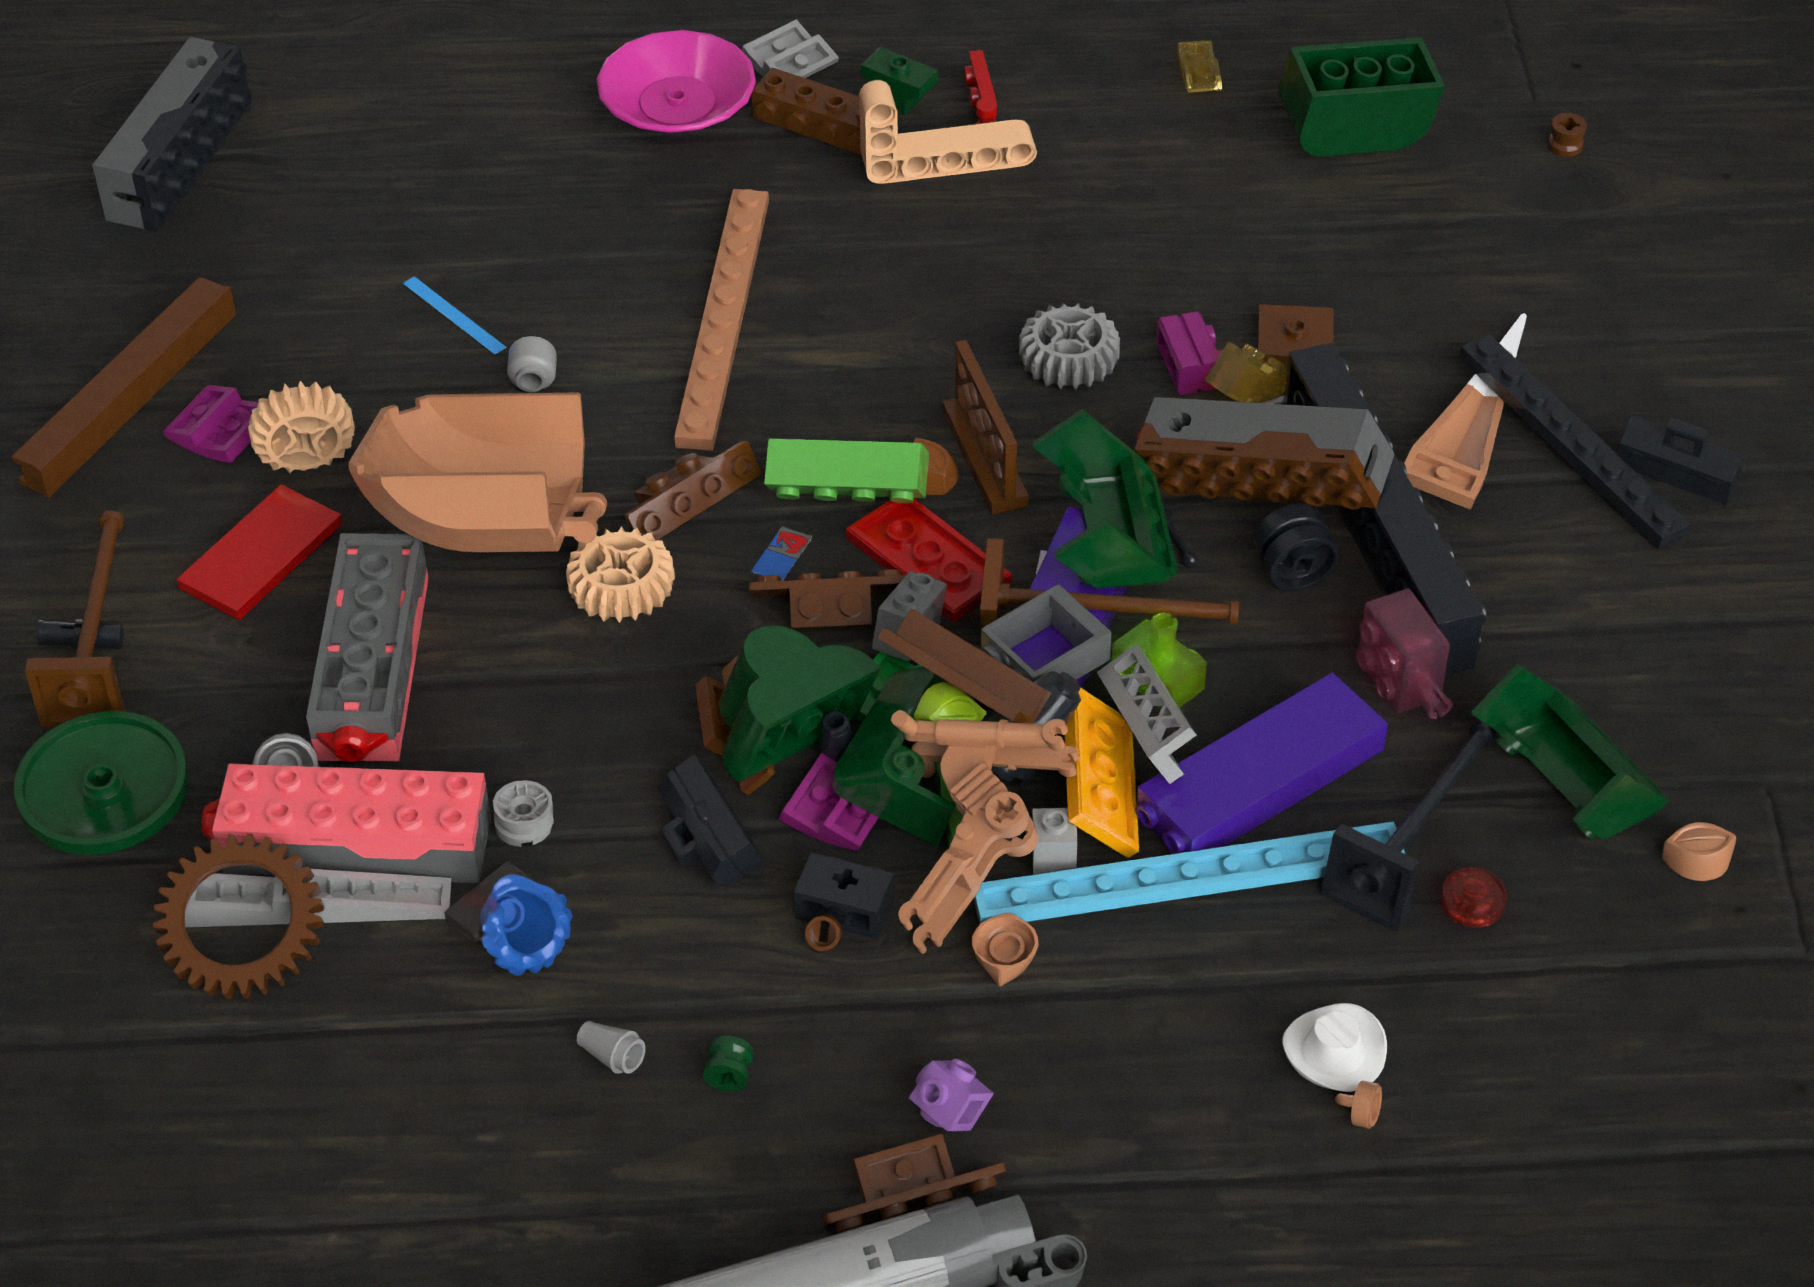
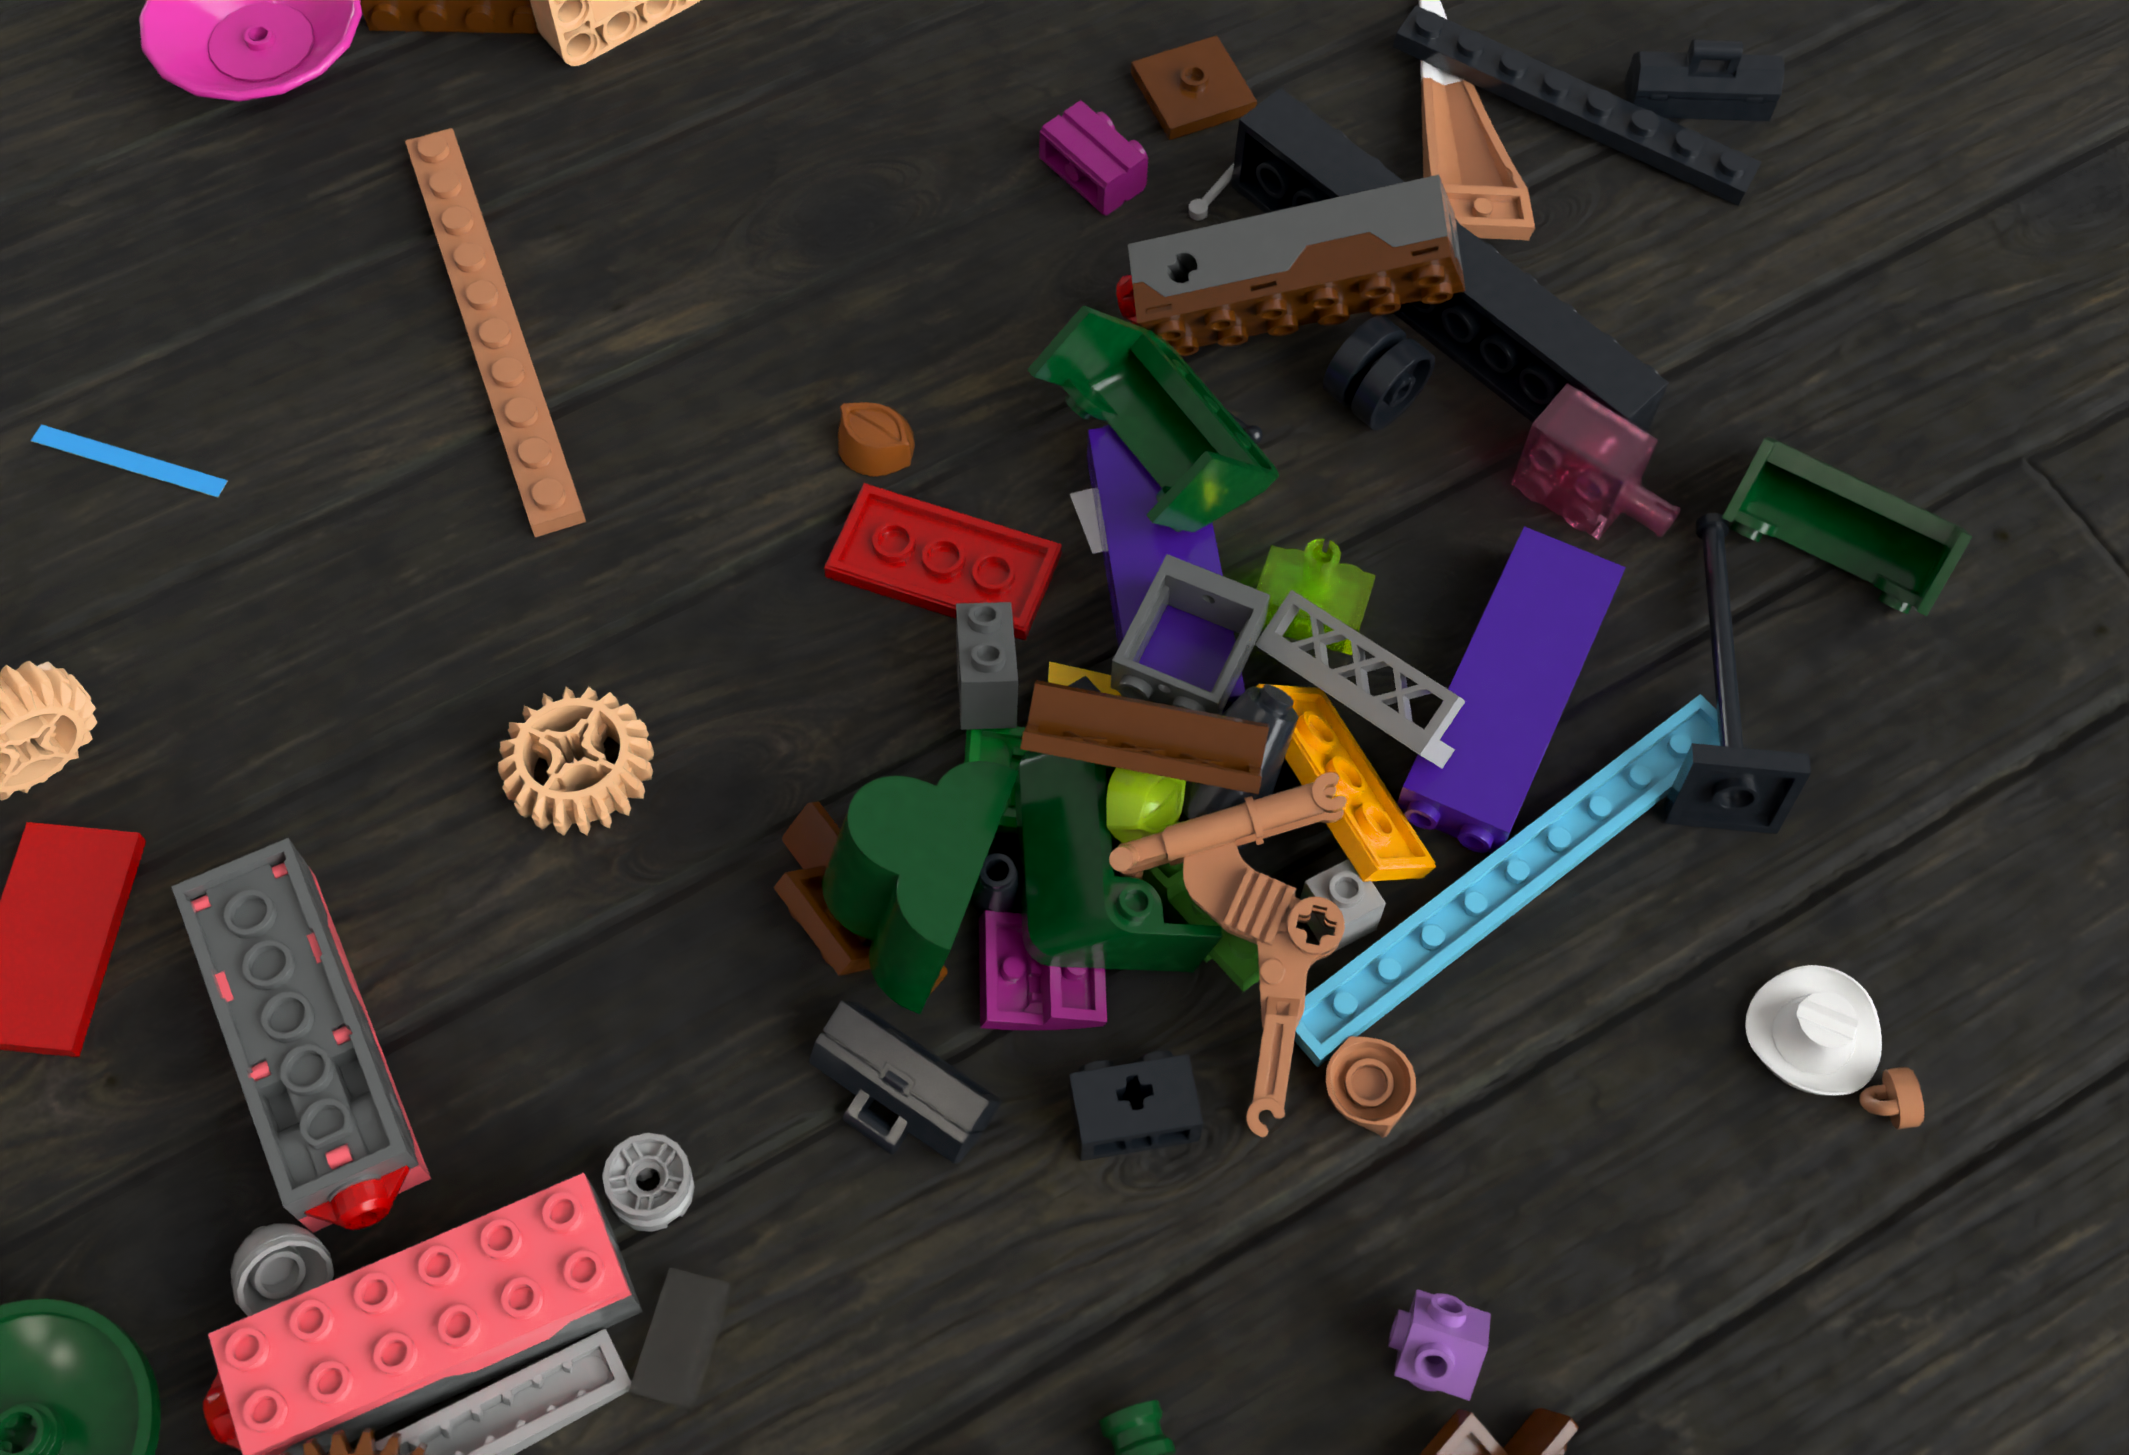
camera: 30 degrees left, 15 degrees up
nougat windscreen [349,392,607,552] -> none
blue hair [479,874,573,976] -> none
light grey head [507,336,557,392] -> none
reddish brown bracket [625,441,761,541] -> none
reddish brown bracket [749,570,906,631] -> none
sticker [751,527,812,581] -> none
bright green brick [764,438,929,504] -> none
reddish brown hinge [805,914,842,951] -> none
reddish brown fence [942,340,1029,515] -> none
reddish brown tile [980,538,1239,629] -> none
light grey gear [1019,302,1120,390] -> none
clear yellow slope [1205,341,1287,403] -> none
clear red plate [1441,867,1507,928] -> none
nougat hat [1662,822,1736,881] -> none

